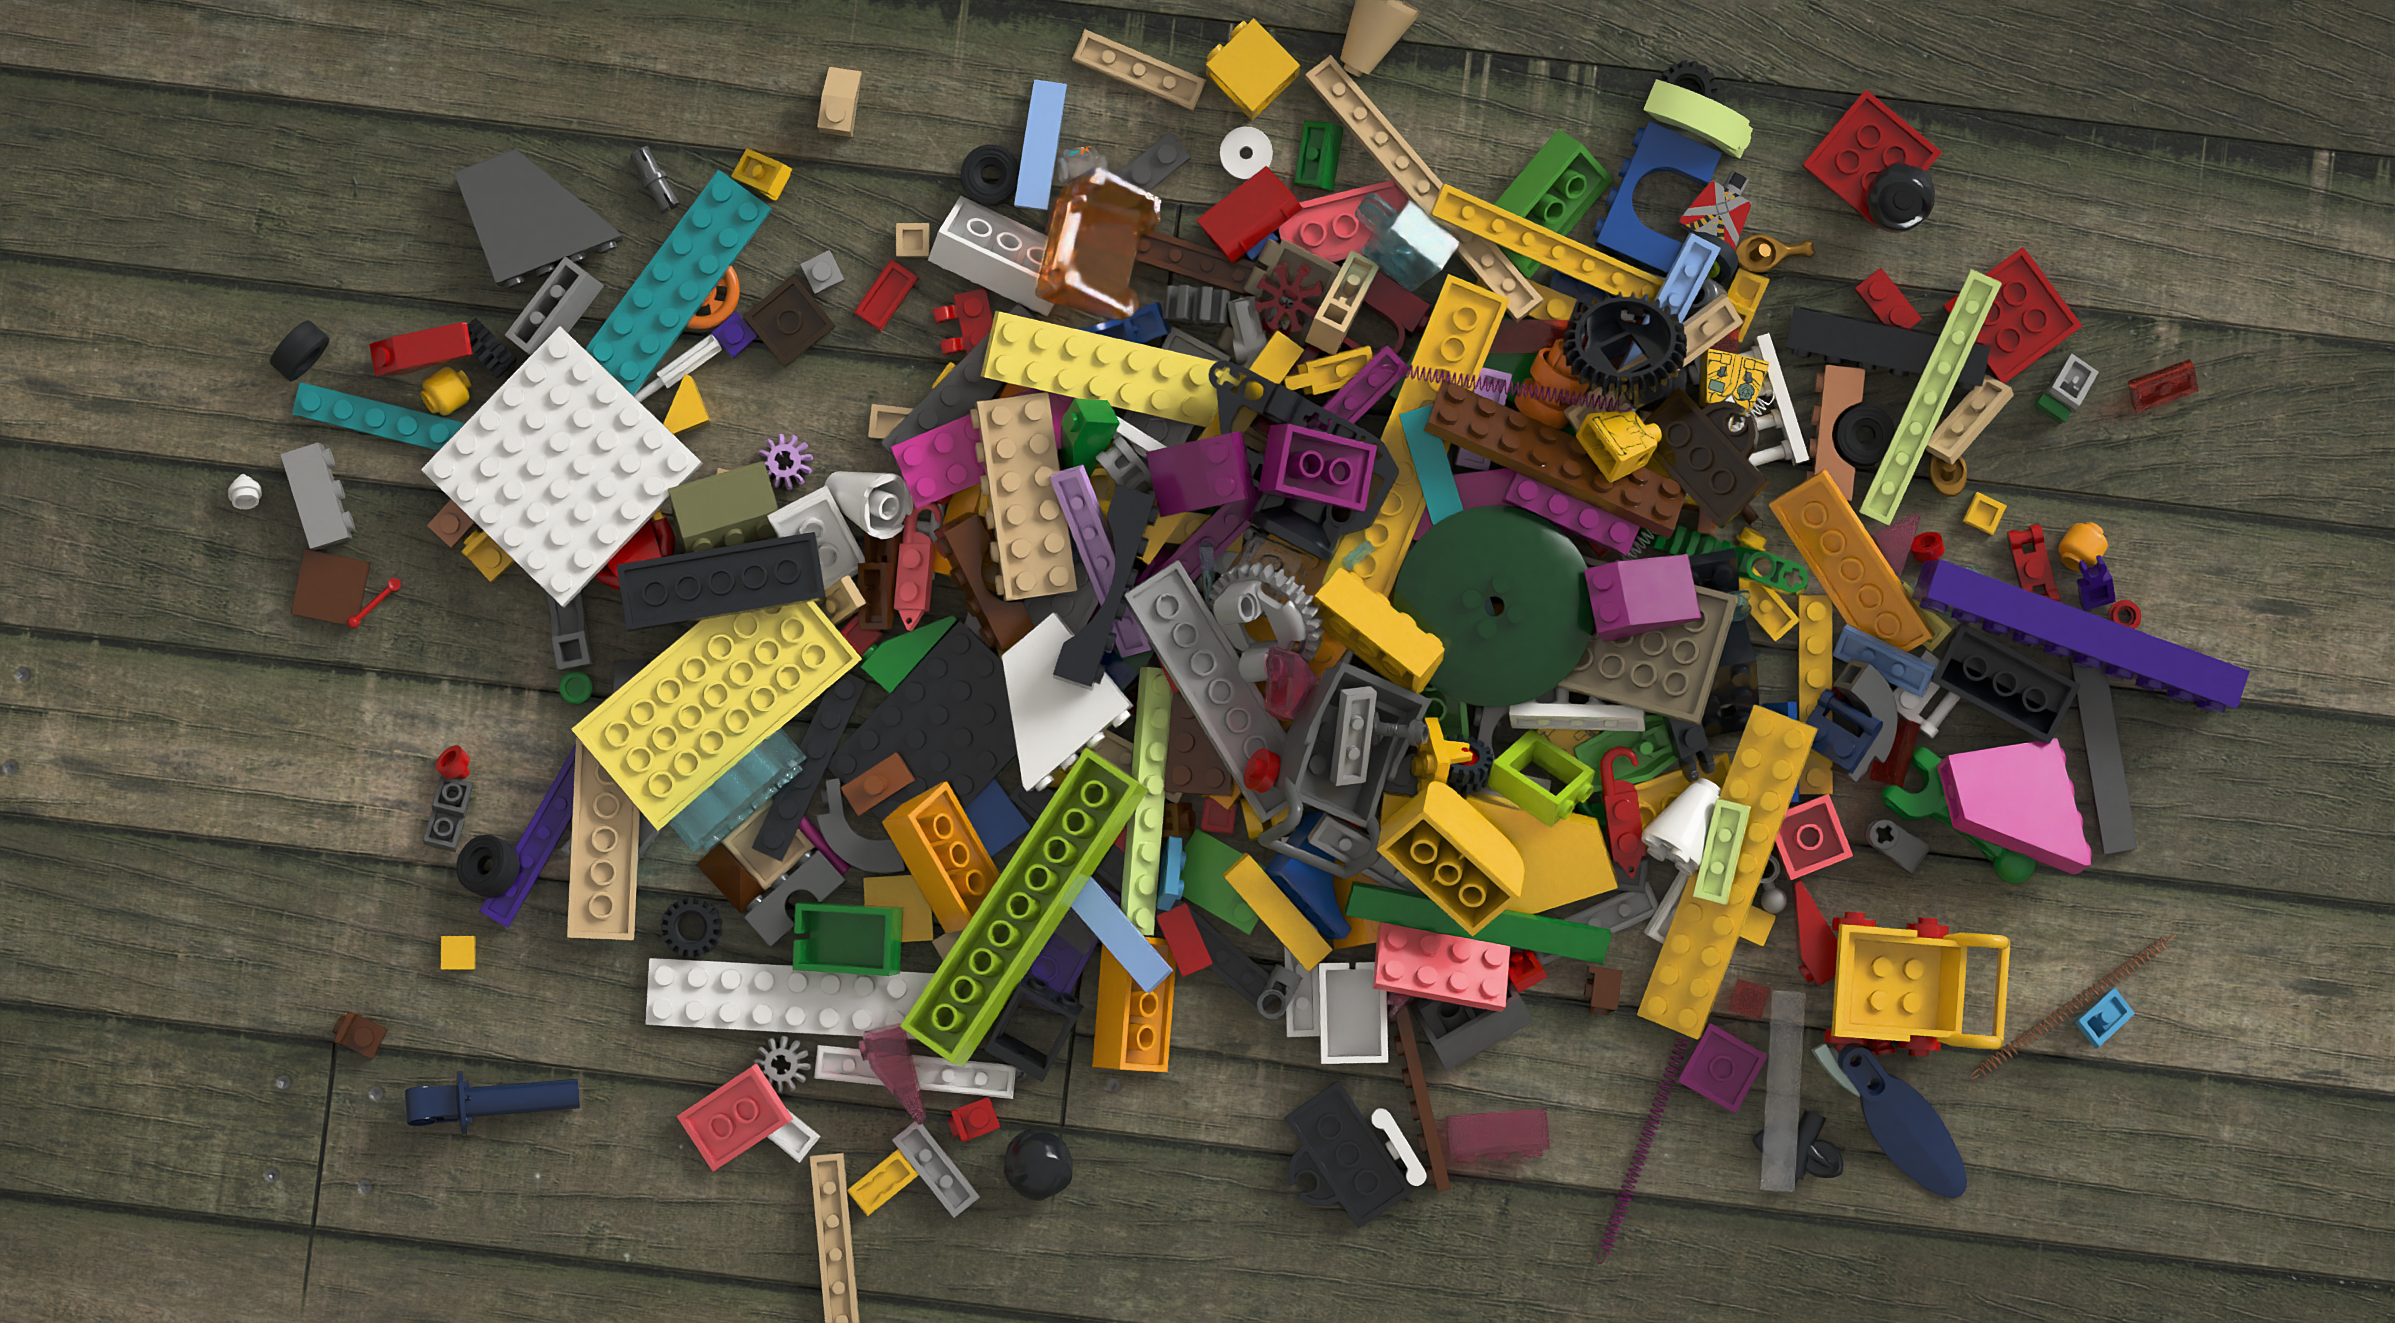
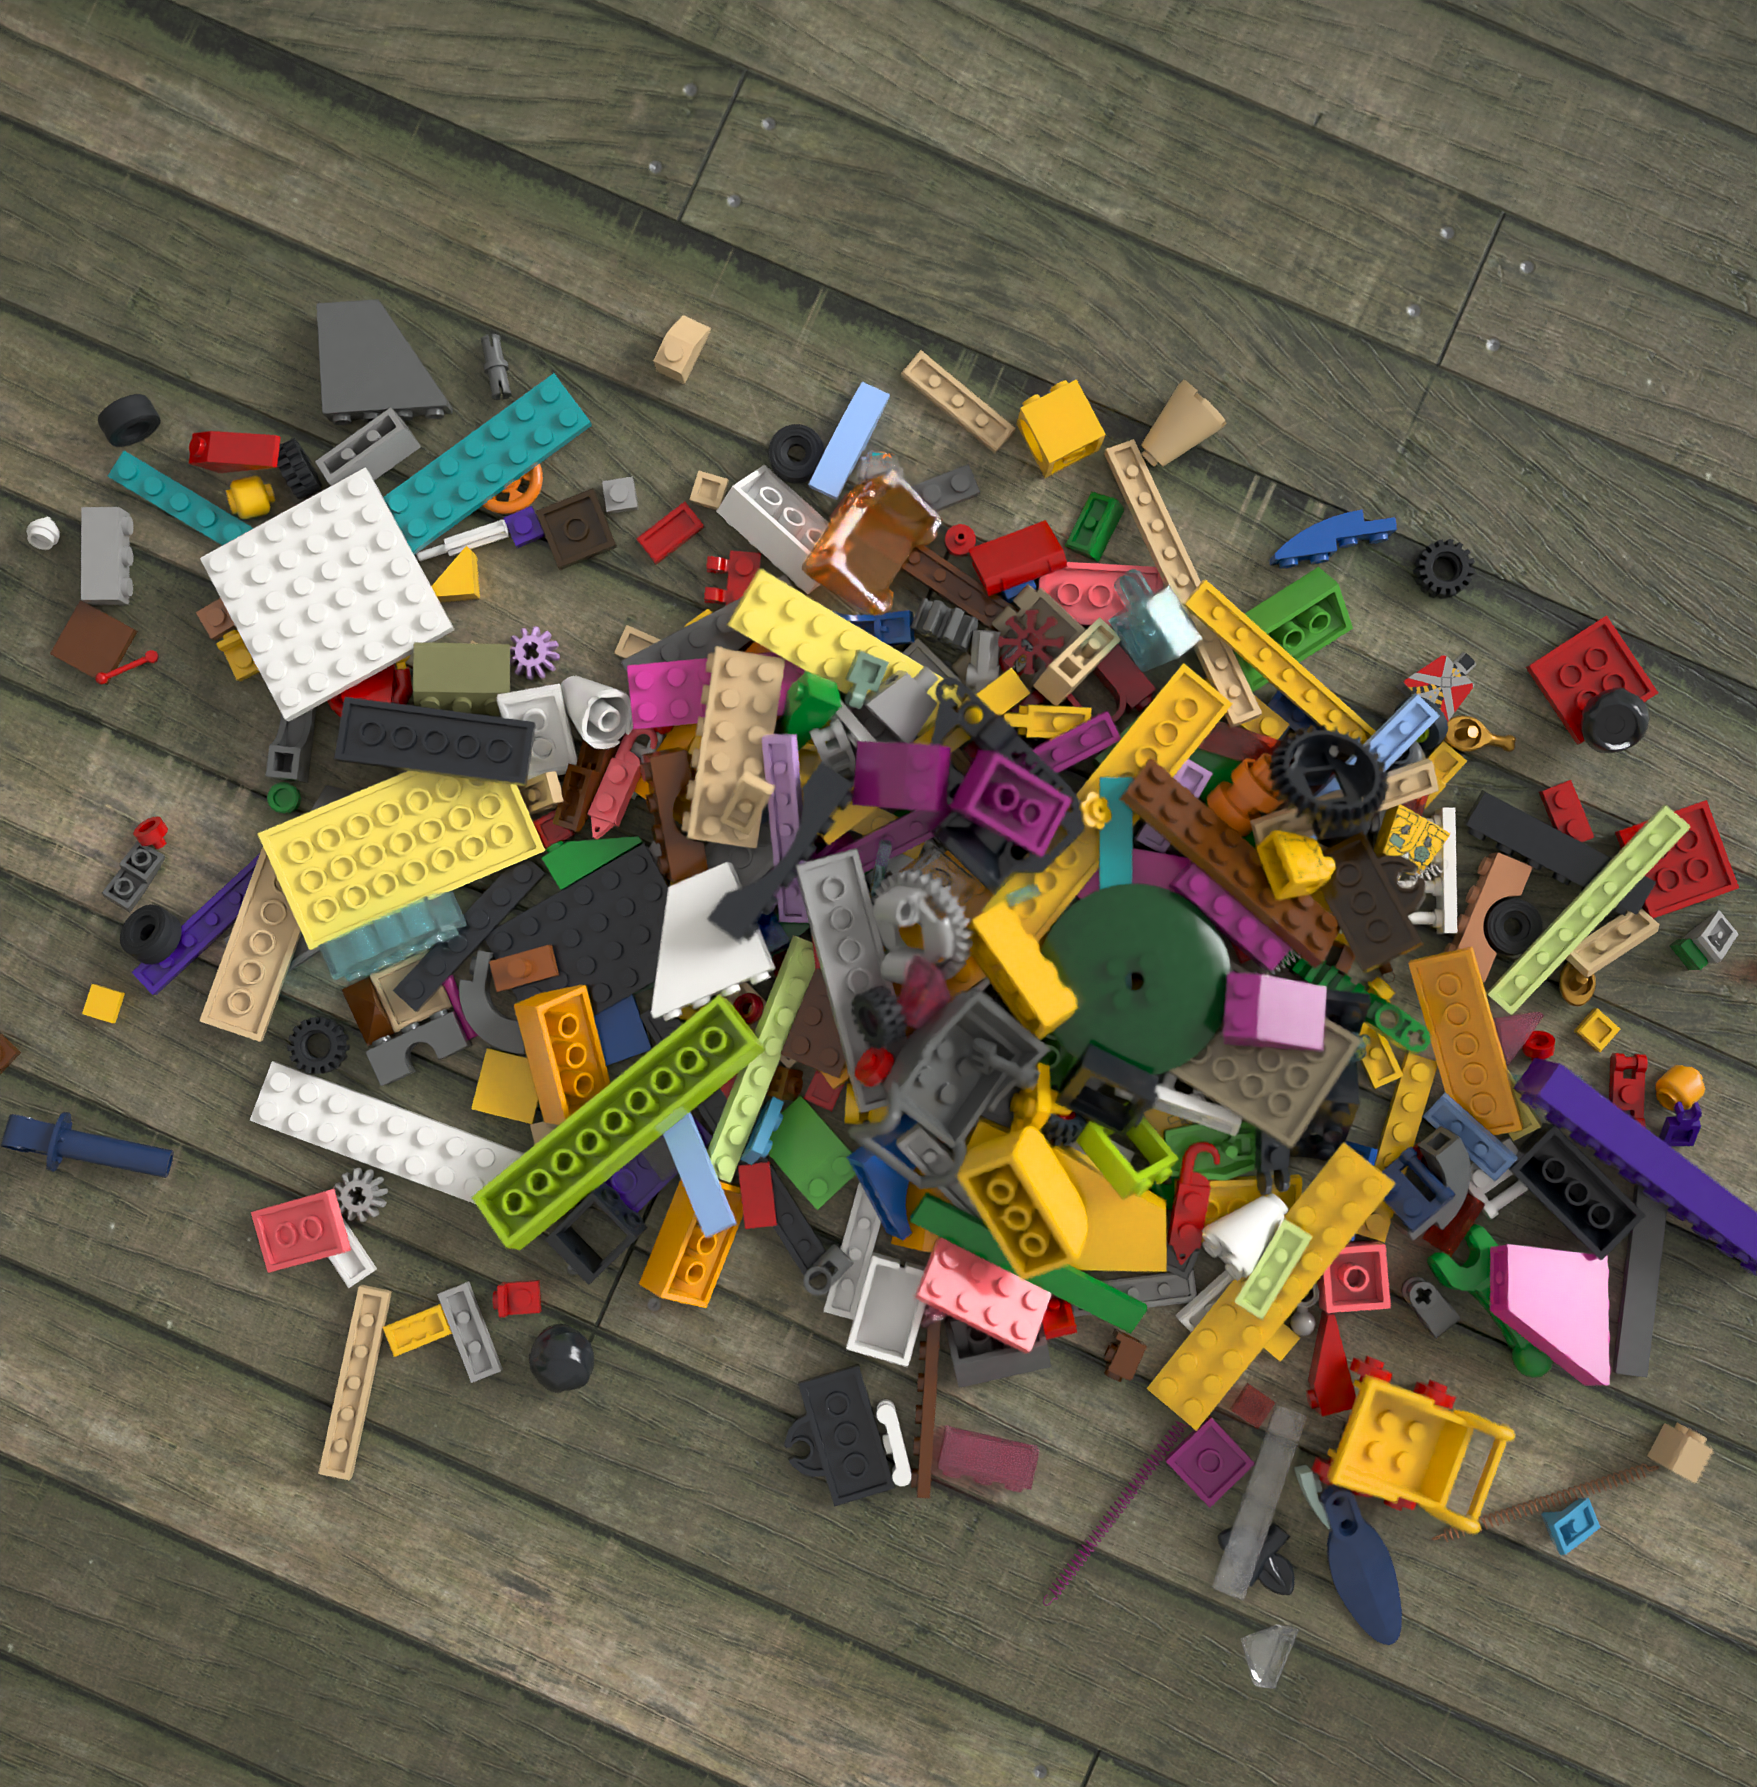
camera: 15 degrees right, 0 degrees up
yellow slope [731,148,792,201] -> none
green piece [793,902,903,976] -> none
white tile [814,1045,1016,1099] -> none
clear pink slope [859,1023,927,1125] -> none
white piece [1220,126,1273,181] -> none
yellow tile [1222,853,1333,972] -> none
light grey plate [1330,686,1377,786] -> none
magenta piece [1381,363,1632,412] -> none
blue arch [1592,121,1722,277] -> none
yellowish green arch [1643,79,1753,159] -> none
red plate [2108,600,2141,629] -> none
none -> tan slope [720,772,775,835]
none -> dark red plate [733,993,764,1024]
none -> sand green plate [844,650,889,709]
none -> black tyre [851,985,907,1049]
none -> light grey torso [863,666,938,743]
none -> red tile [945,524,976,557]
none -> black window [1055,1044,1159,1137]
none -> yellow plant [1080,792,1112,829]
none -> clear slope [1241,1624,1299,1689]
none -> blue slope [1269,510,1397,569]
none -> tan brick [1647,1423,1713,1483]

